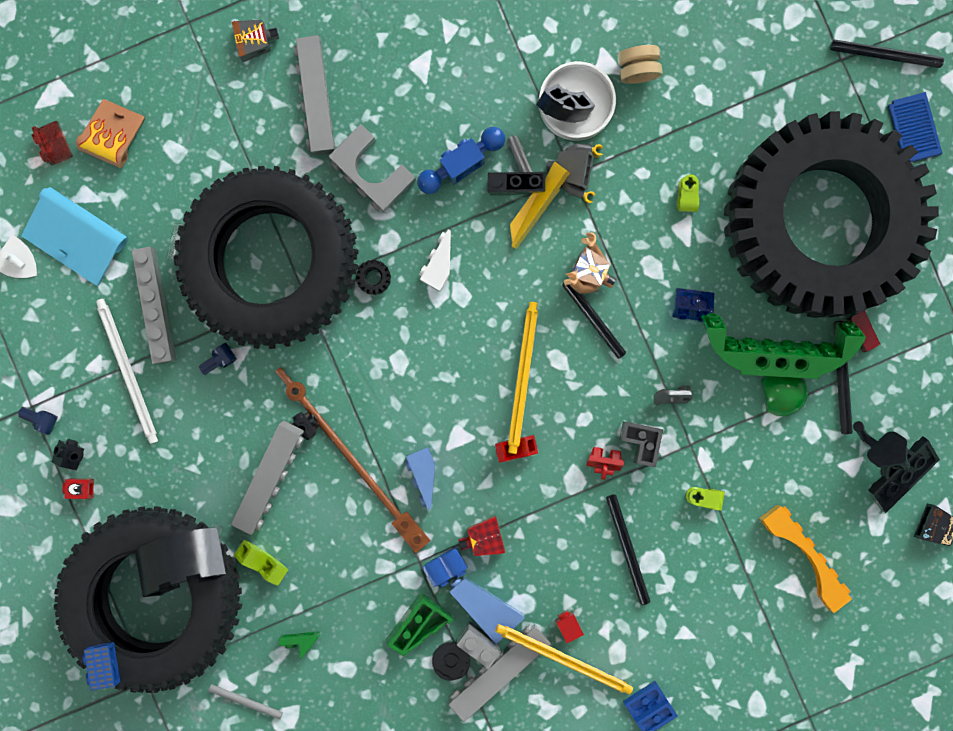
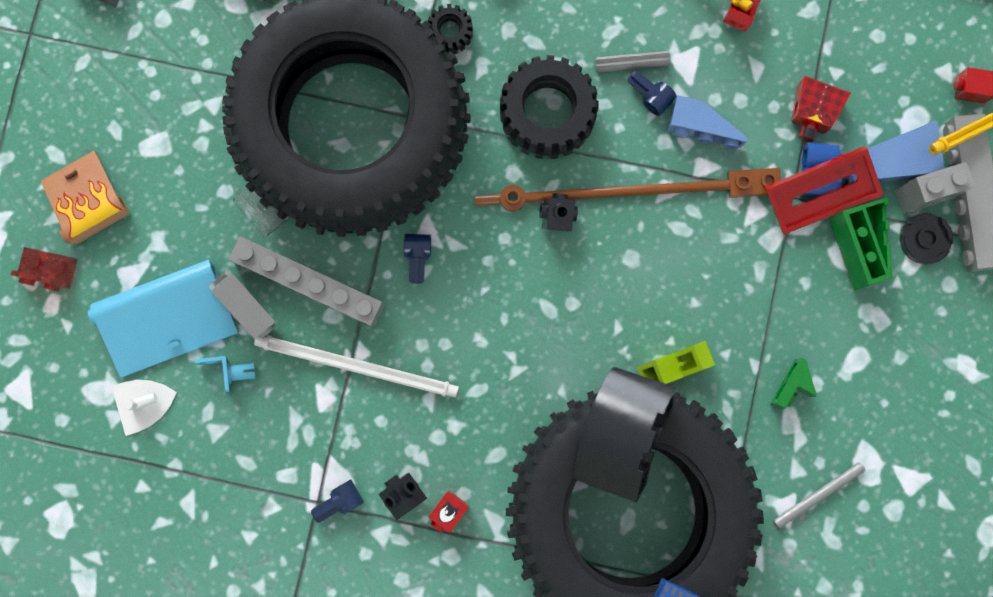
camera: 55 degrees left, 5 degrees down
light grey brick [231,420,304,535] -> none
none -> medium azure bracket [195,356,255,393]
none -> light grey brick [208,269,275,339]
none -> black tyre [500,55,599,159]
none -> light grey axle [595,51,670,72]
none -> dark blue axle [627,71,677,116]
none -> red piece [765,146,884,235]

